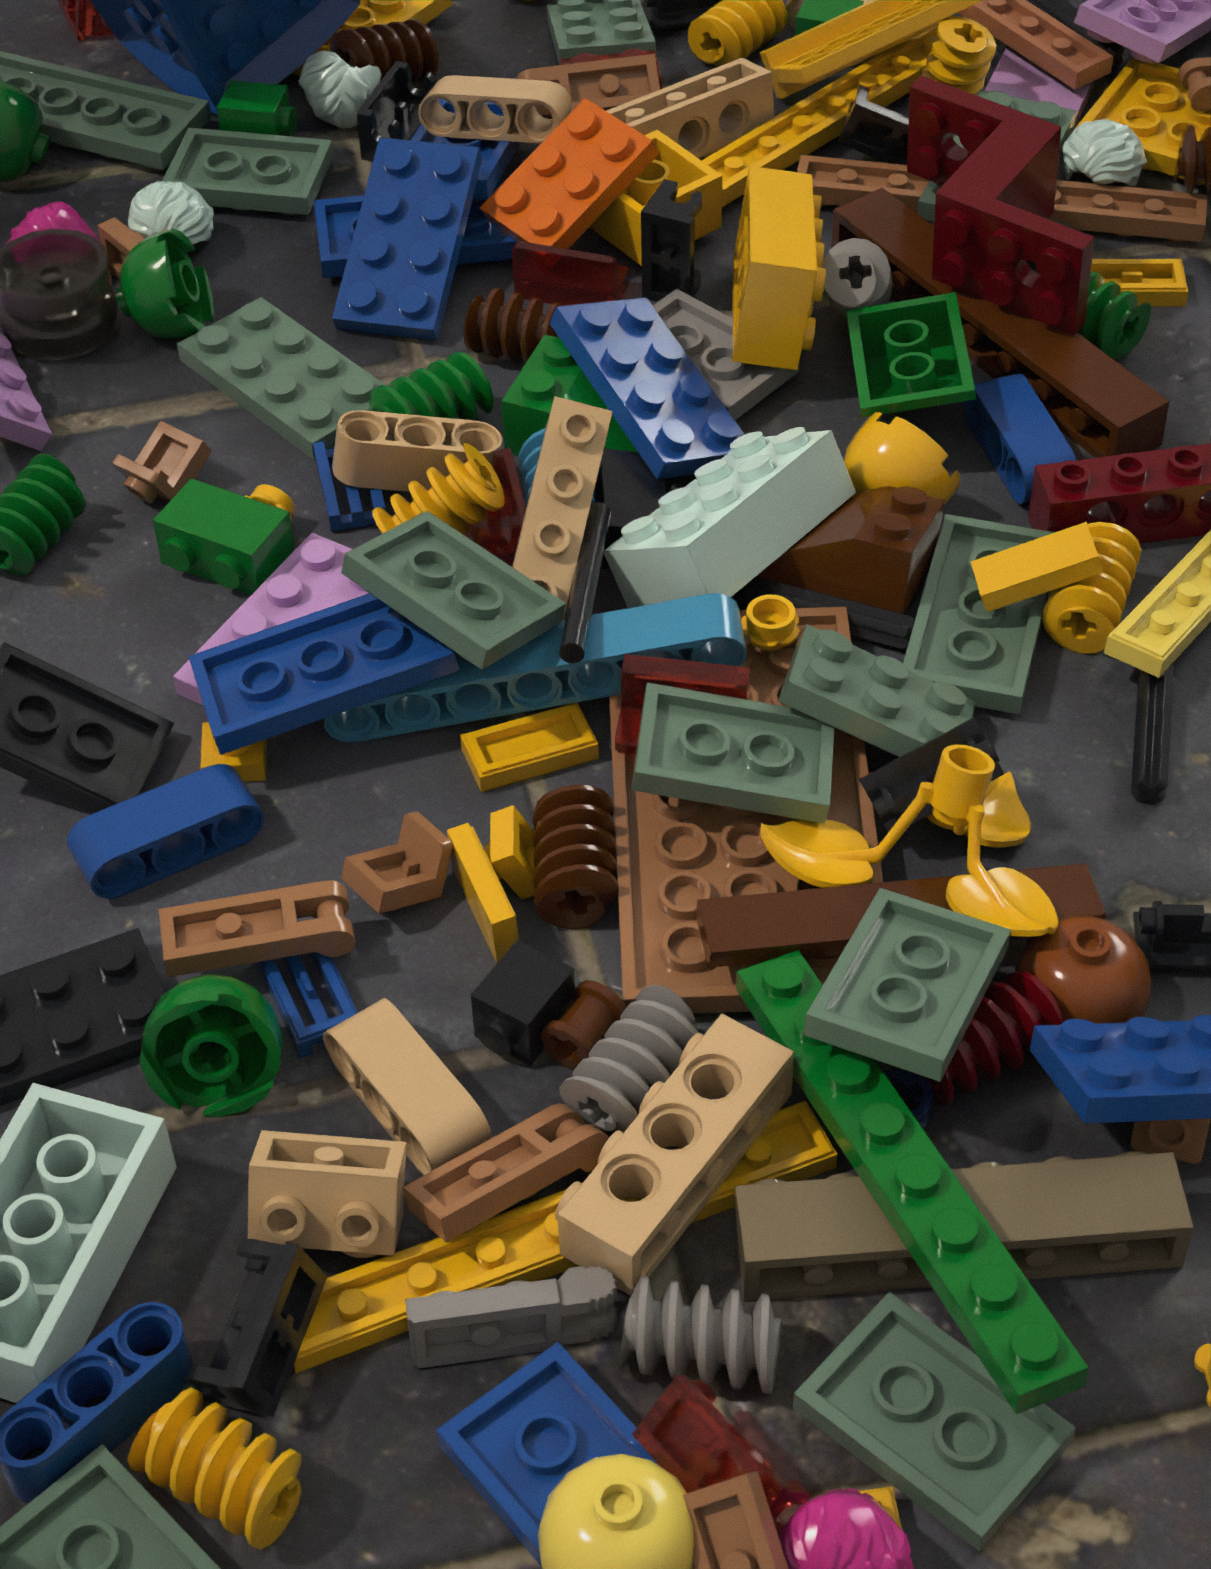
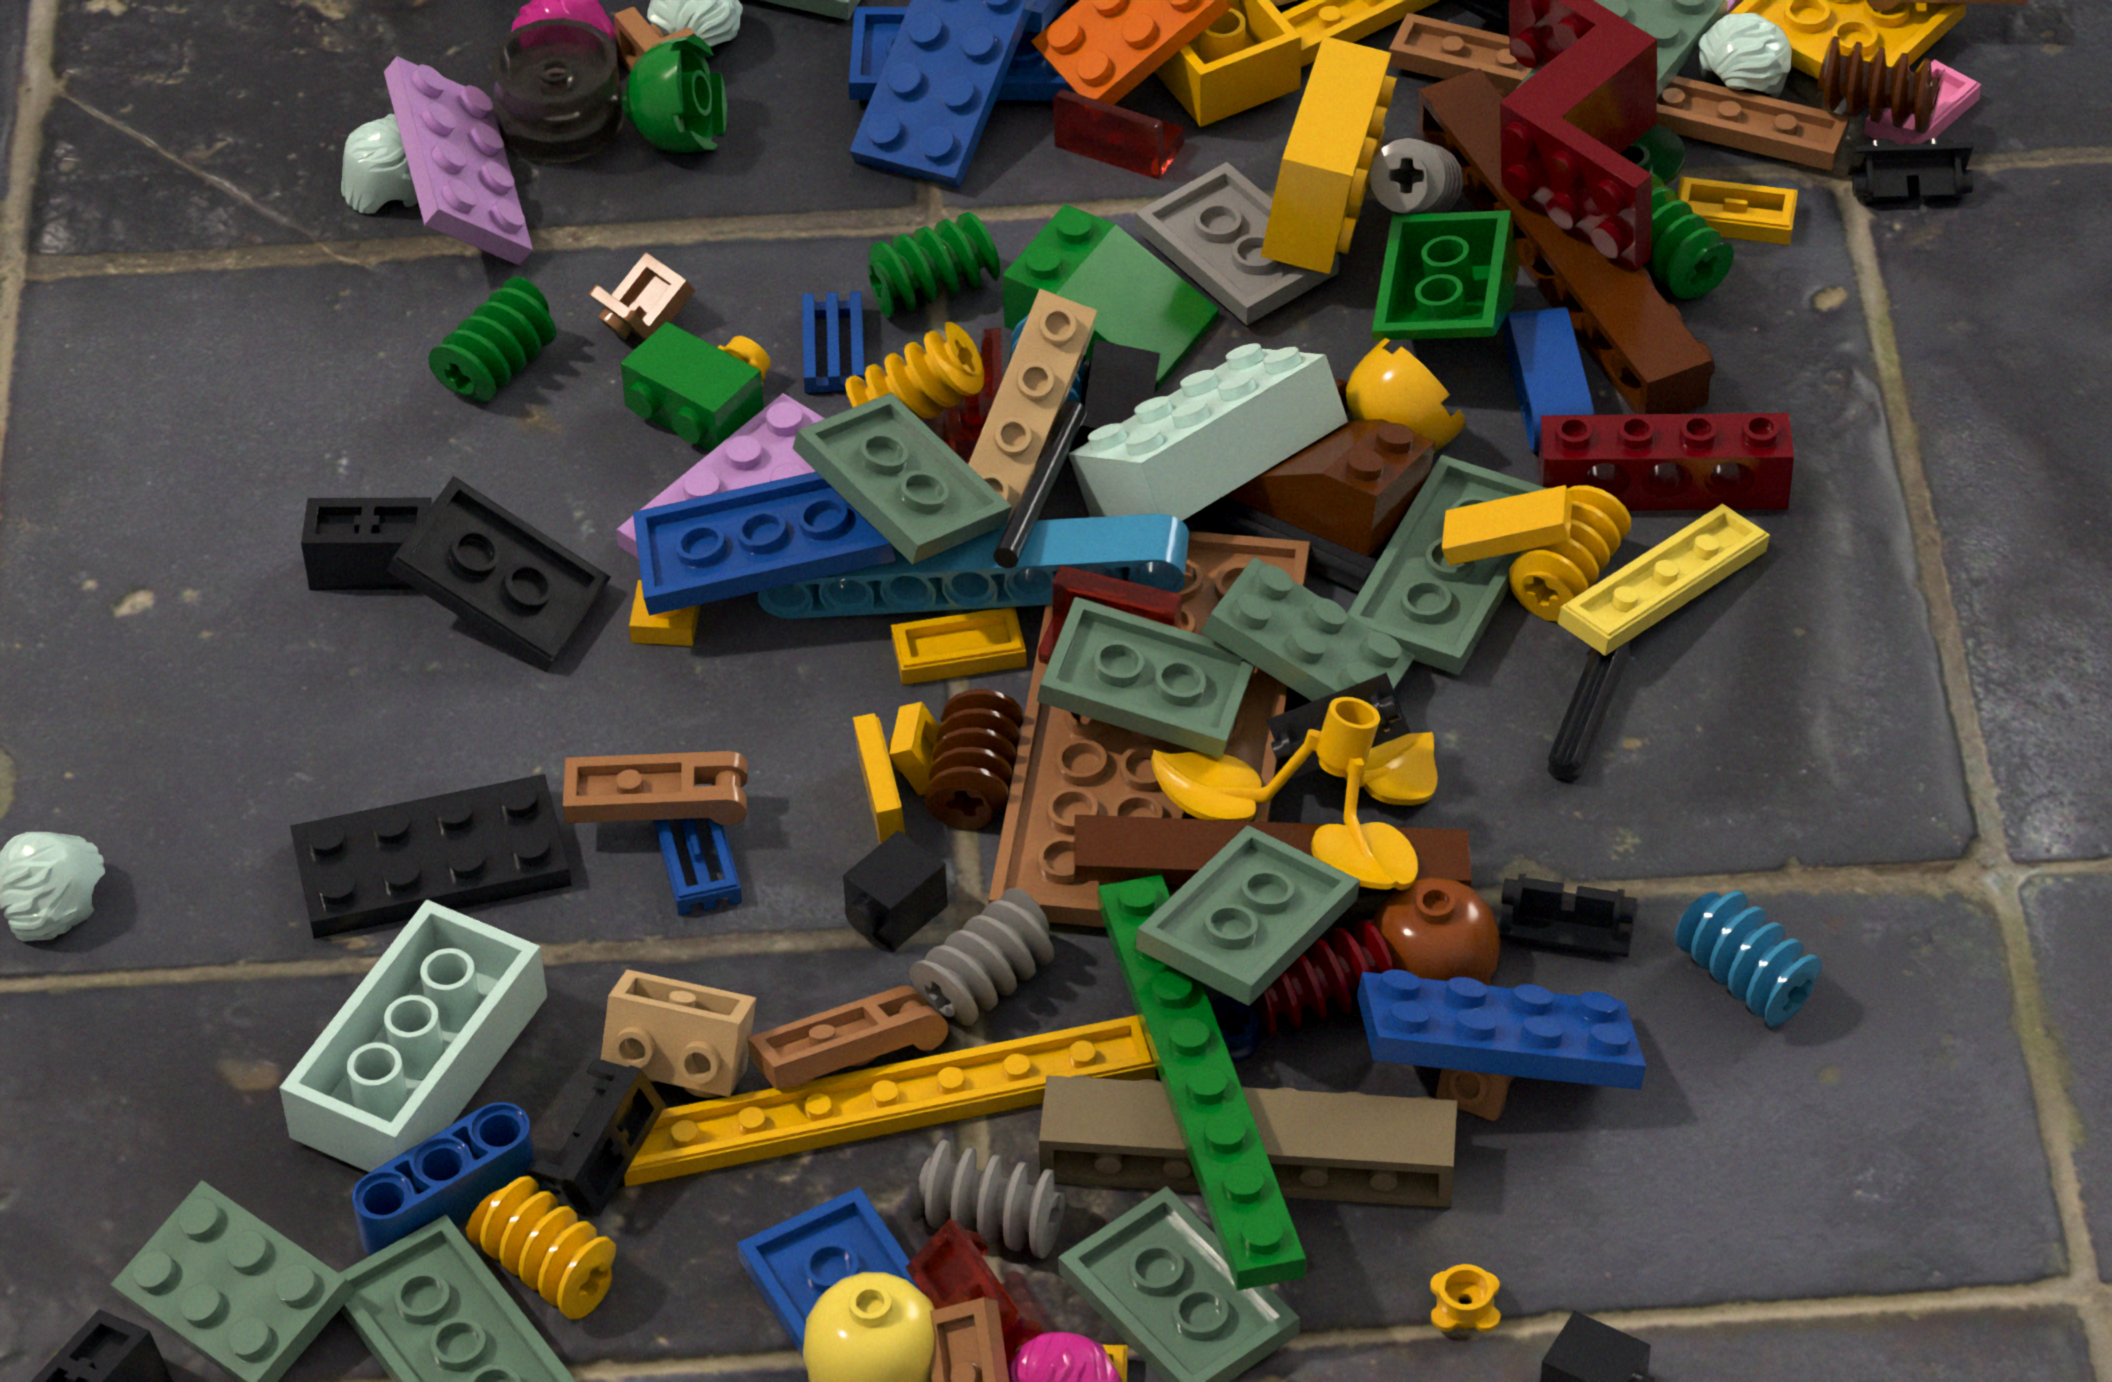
camera: 10 degrees right, 0 degrees up
blue beam [67,764,264,899] -> none
green cylinder [140,974,283,1117] -> none
sand green plate [177,297,387,460] -> none
tan beam [323,998,493,1175] -> none
tan beam [332,410,502,492] -> none
medium nougat bracket [341,811,453,914] -> none
light grey hinge [405,1265,618,1369] -> none
reddish brown piece [464,287,563,364] -> none
reddish brown bush [540,980,627,1070] -> none
blue plate [549,298,745,480] -> none
tan brick [555,1013,794,1296] -> none
black hinge [641,179,702,302] -> none
yellow plate [741,595,800,651] -> none

